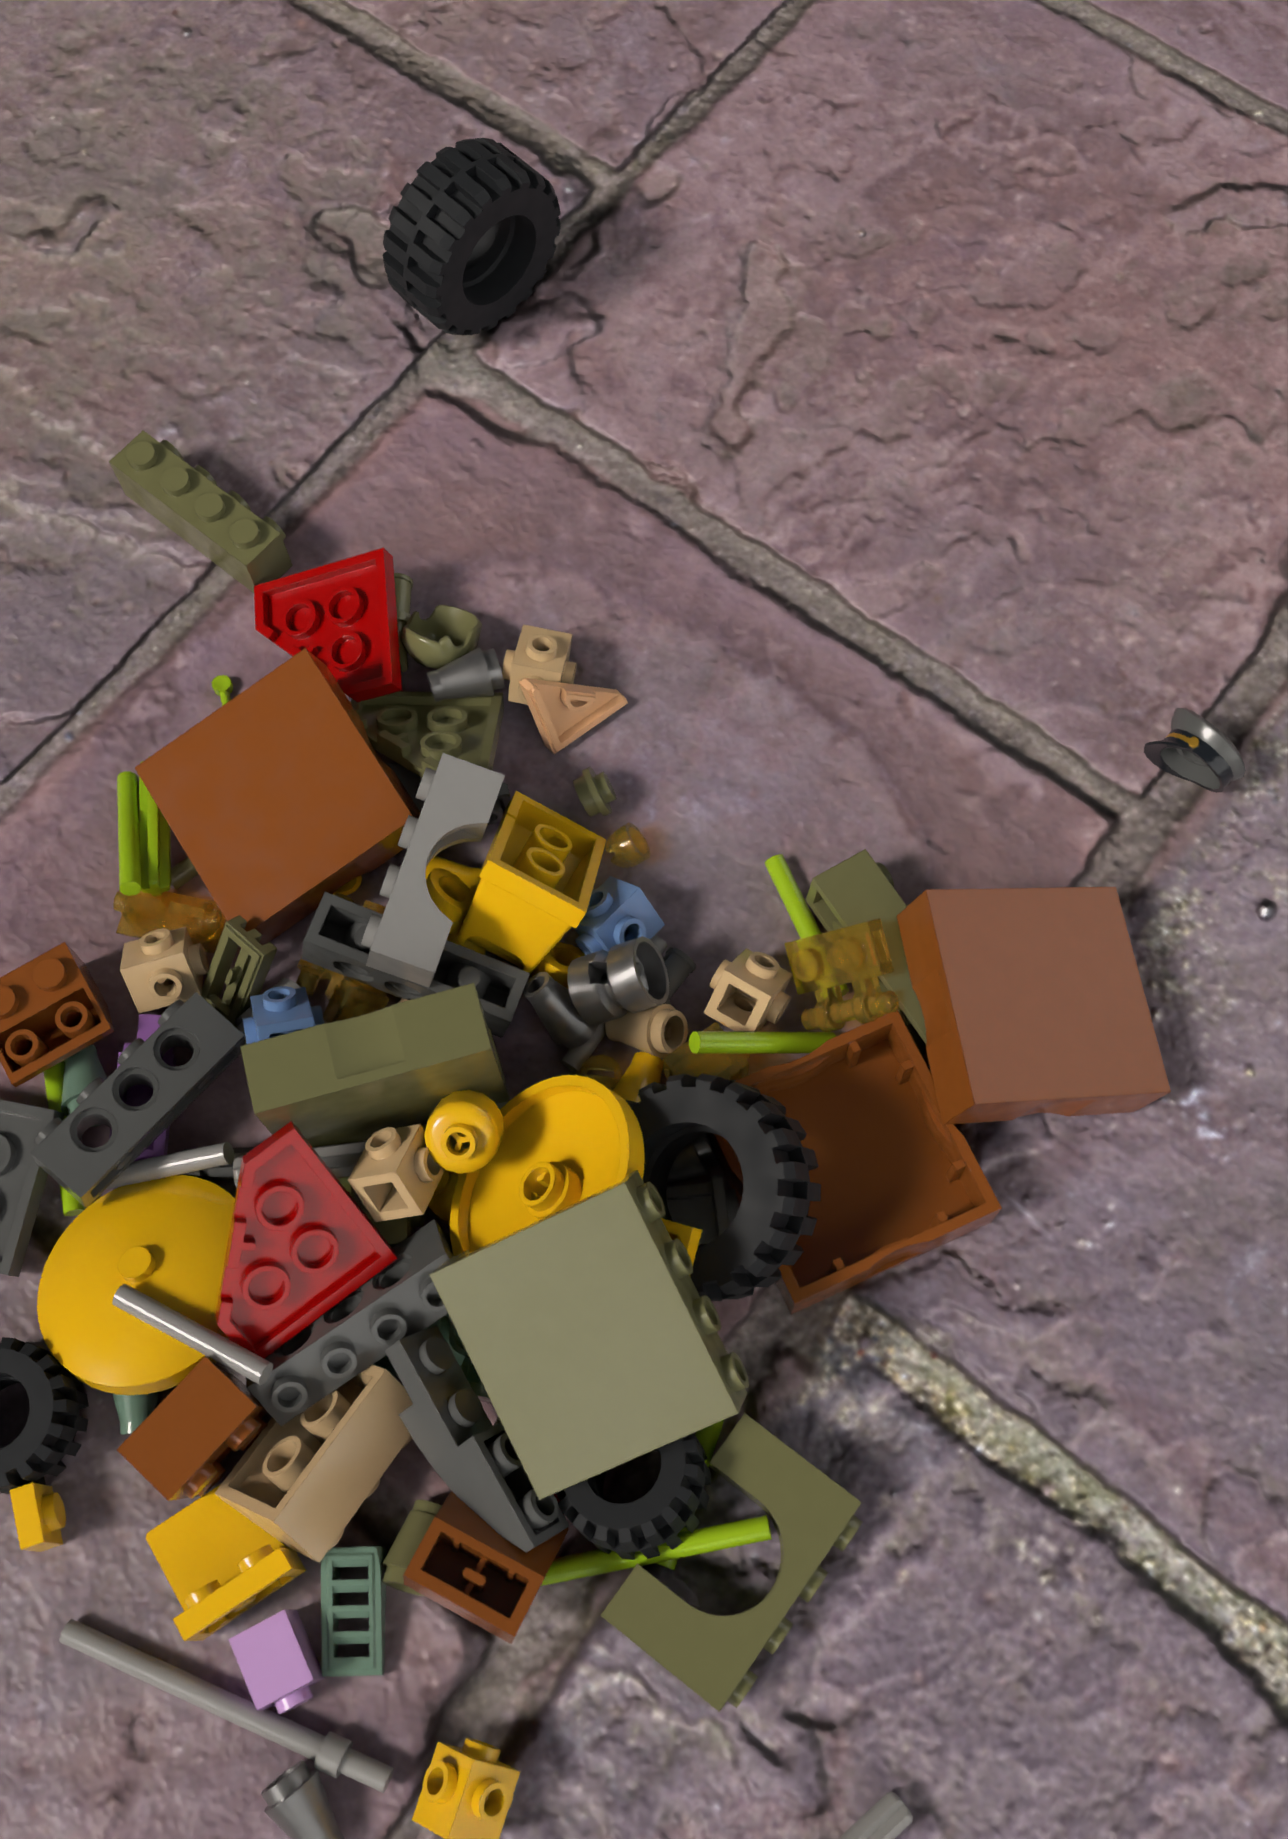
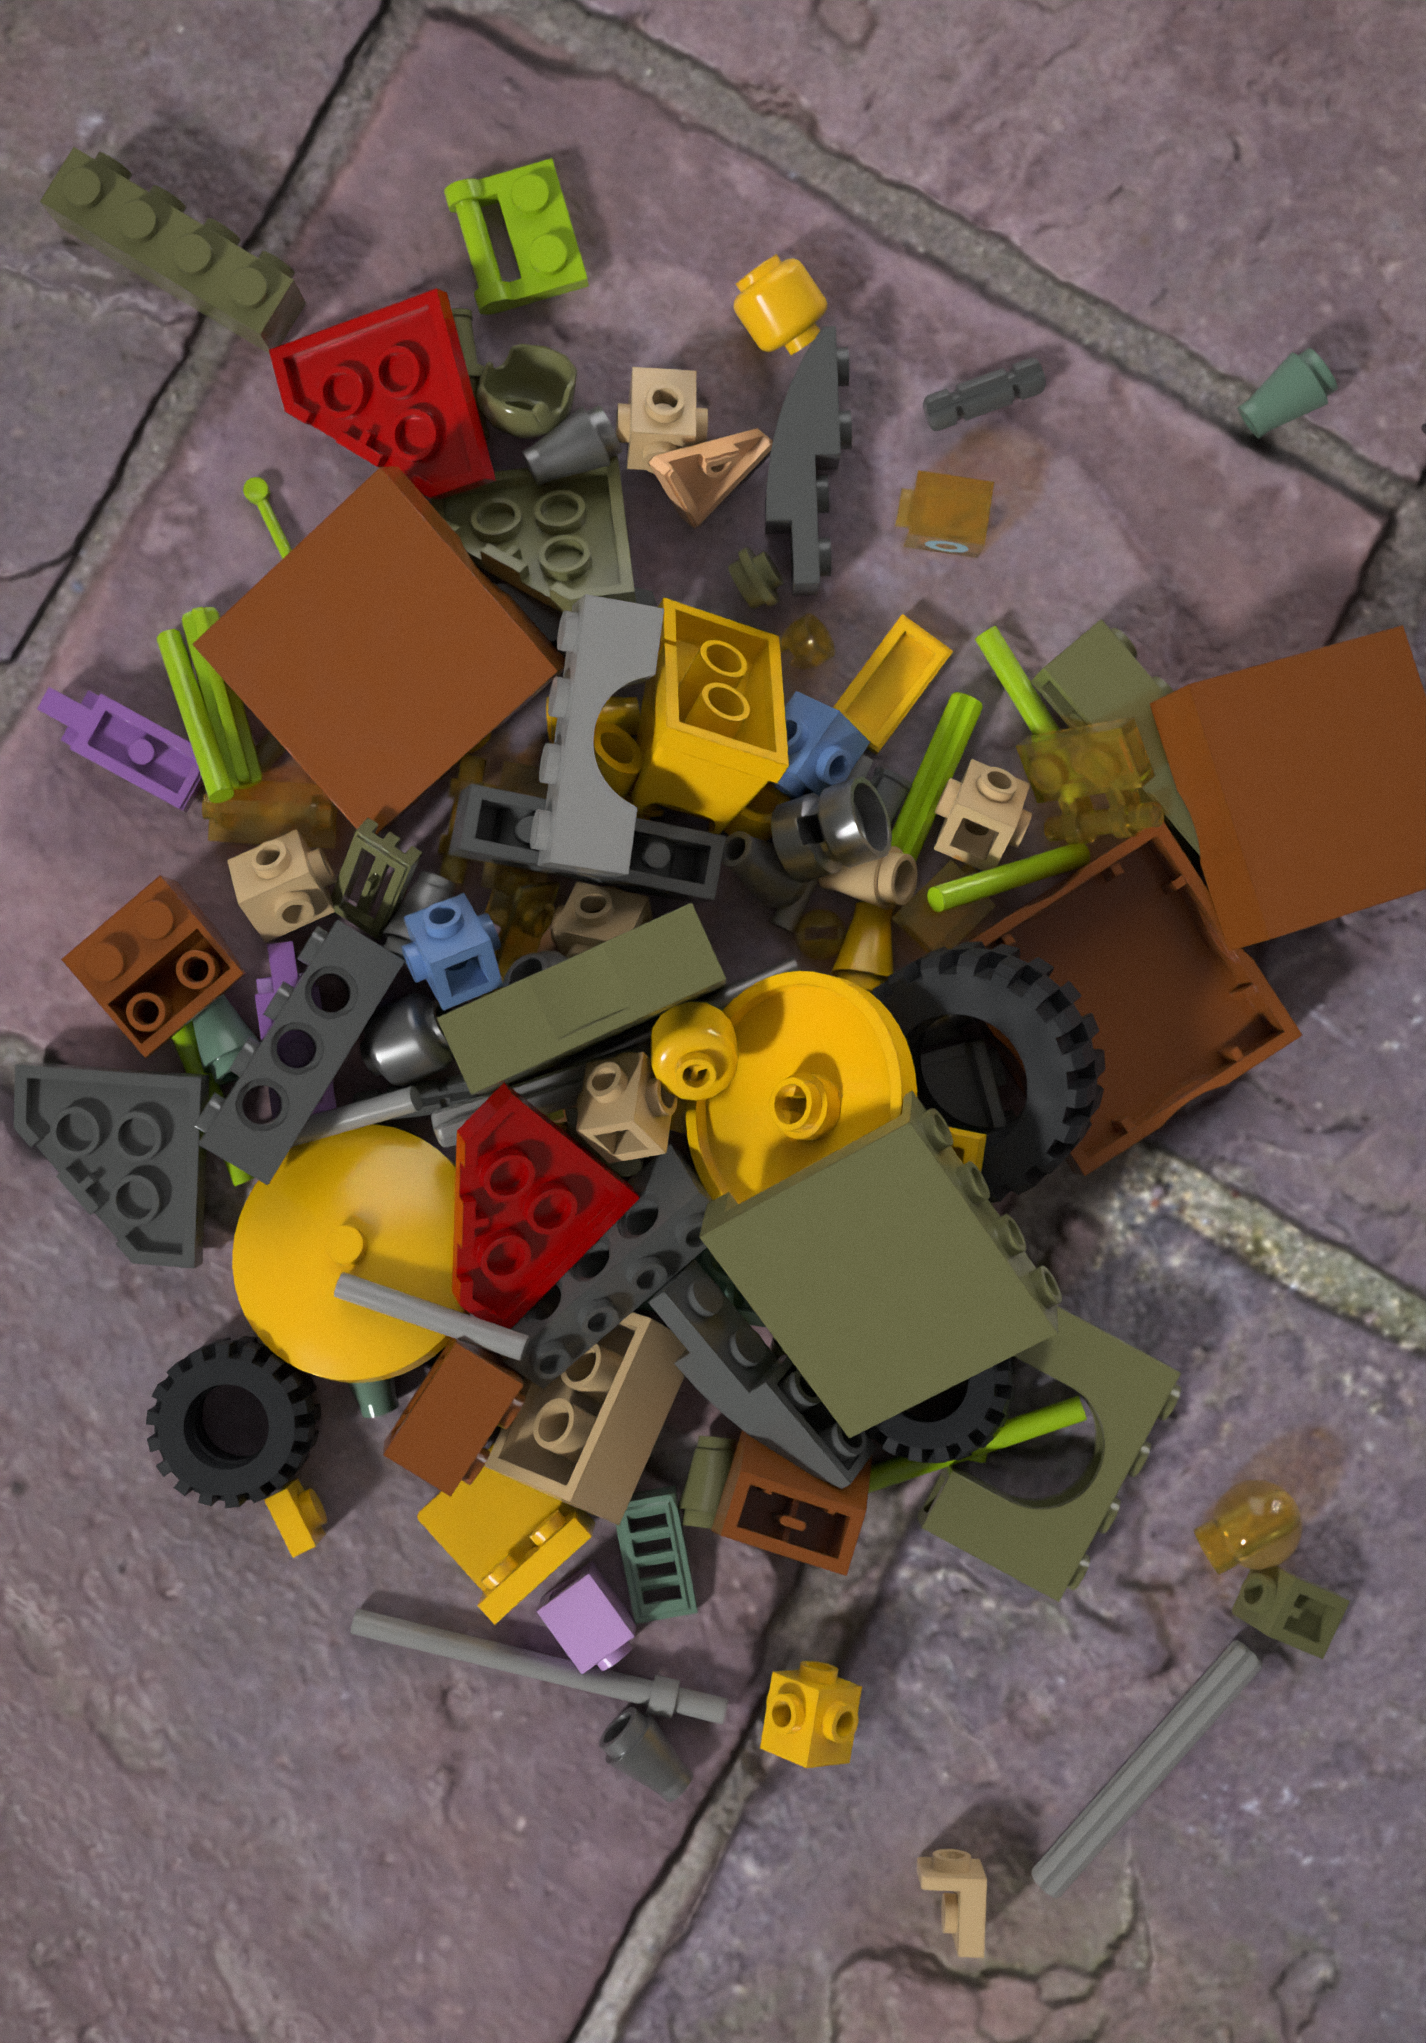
camera: 15 degrees left, 20 degrees up
none -> medium lavender hinge [37,687,203,813]
none -> flat silver head [360,993,454,1087]
none -> lime plate [444,158,589,315]
none -> yellow head [733,254,827,355]
none -> dark grey slope [765,326,852,596]
none -> yellow tile [833,614,953,755]
none -> lime axle [891,692,983,862]
none -> clear yellow brick [895,470,994,558]
none -> dark grey axle [923,357,1046,431]
none -> clear yellow piece [1193,1479,1303,1575]
none -> olive bracket [1232,1557,1350,1659]
none -> sand green cone [1237,348,1338,438]

